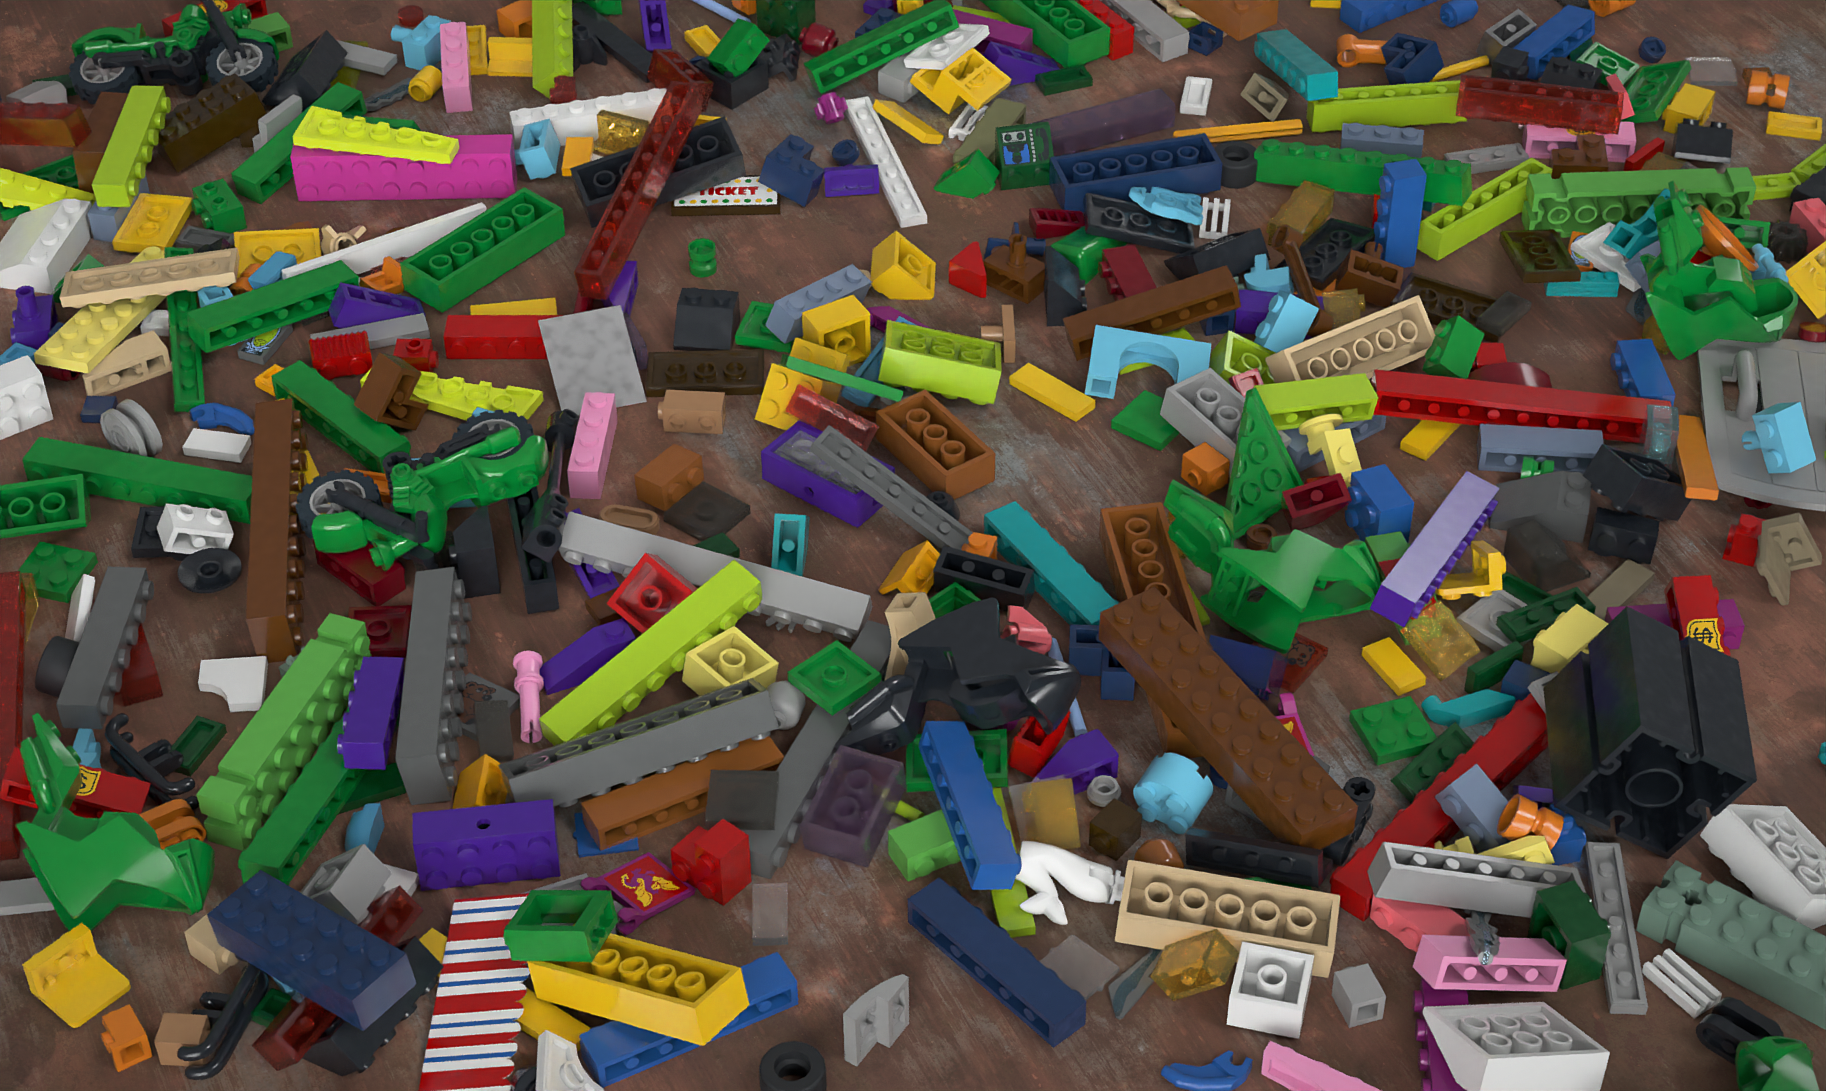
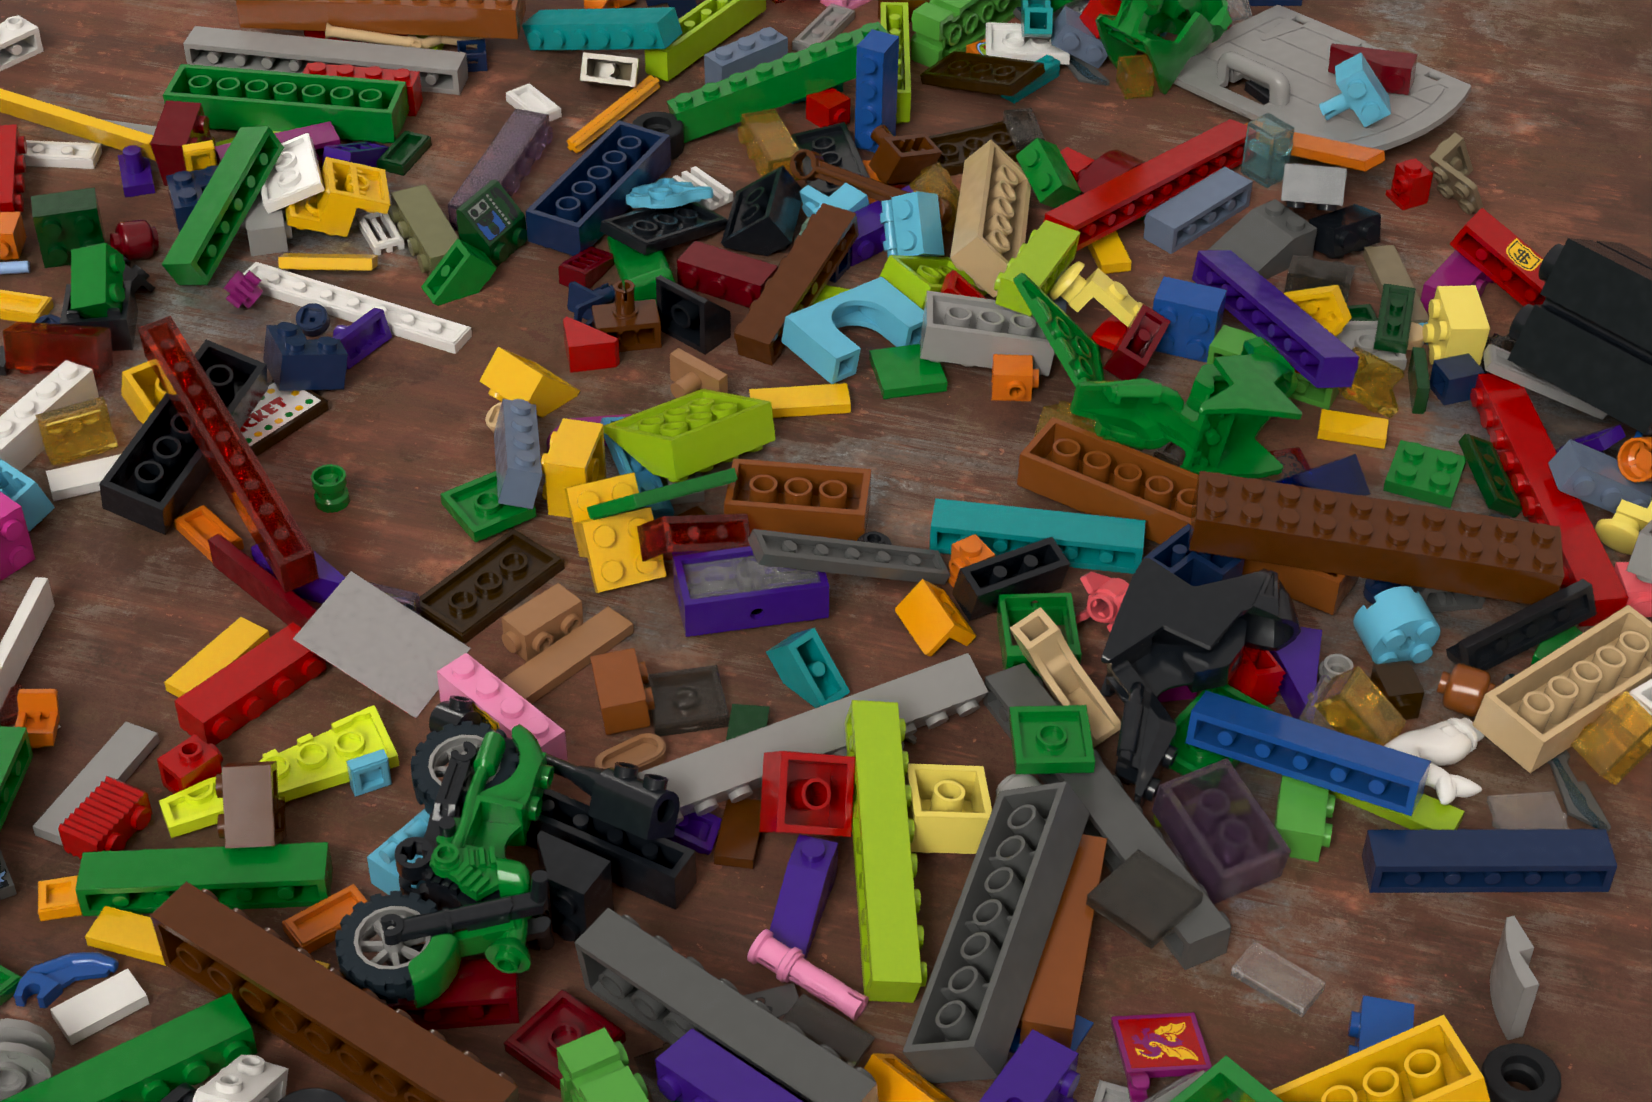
camera: 50 degrees left, 0 degrees up
dark purple slope [328,282,425,329] -> none
green brick [400,187,565,313] -> none
light orange tile [562,137,594,176] -> none
red brick [670,819,752,906] -> none
black slope [673,287,740,351] -> none
teal piece [1421,689,1516,729] -> none
green wheel [1520,456,1555,479] -> none
blue brick [1610,339,1676,409] -> none
none -> medium nougat tile [501,606,634,704]

